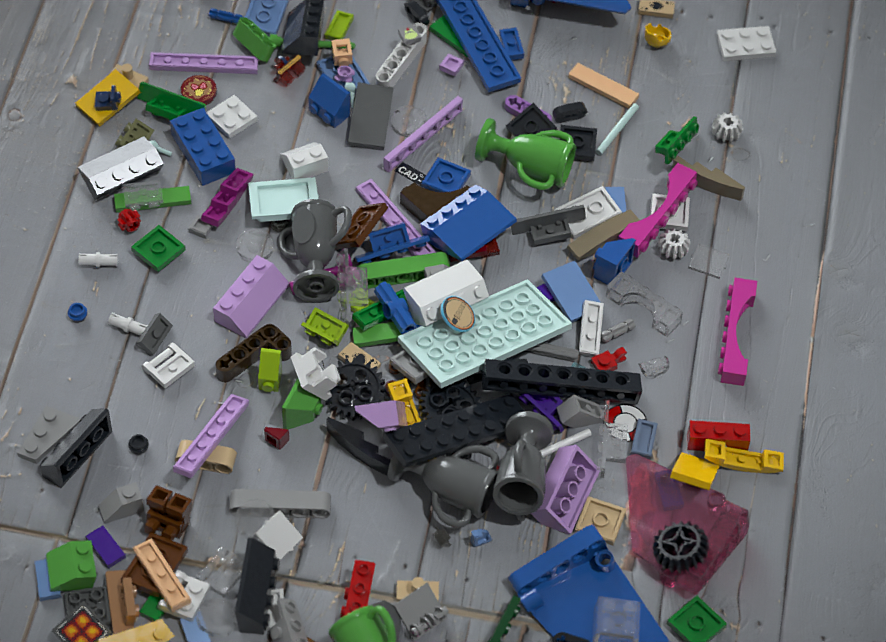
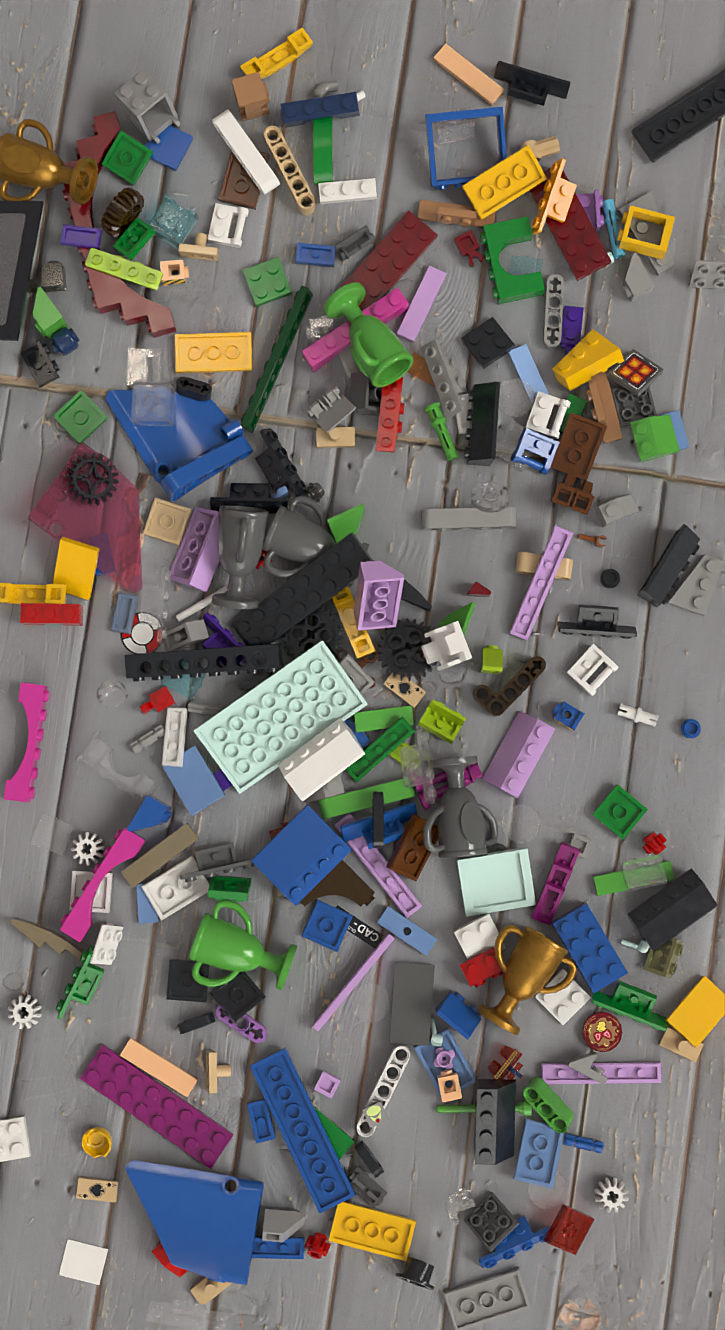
camera: 175 degrees left, 30 degrees up
white pin [78,252,118,267] -> none
dark purple tile [85,525,126,569] -> none
dark blue bracket [95,85,121,111] -> none
light nougat tile [133,538,191,612] -> none
dark grey plate [136,313,173,356] -> none
white piece [255,511,303,560] -> none
lime tile [325,10,354,40] -> none
blue piece [374,282,417,334] -> none
piece [441,296,475,332] -> none
light aqua bar [595,103,639,155] -> none
none -> magenta plate [80,1044,234,1169]
none -> white hinge [90,922,123,965]
none -> tan tile [206,1050,231,1094]
none -> green plate [208,875,252,902]
none -> black bracket [210,483,288,514]
none -> black bracket [255,428,309,497]
none -> bright green slope [327,504,365,544]
none -> black beam [372,792,384,848]
none -> medium blue tile [377,906,437,956]
none -> bright green pin [424,402,459,461]
none -> red bracket [460,947,503,988]
none -> pearl gold piece [477,925,577,1036]
none -> plate [511,428,560,475]
none -> blue brick [552,701,585,731]
none -> black bracket [557,605,637,639]
none -> light grey slope [566,1052,608,1085]
none -> dark orange hand [579,534,607,548]

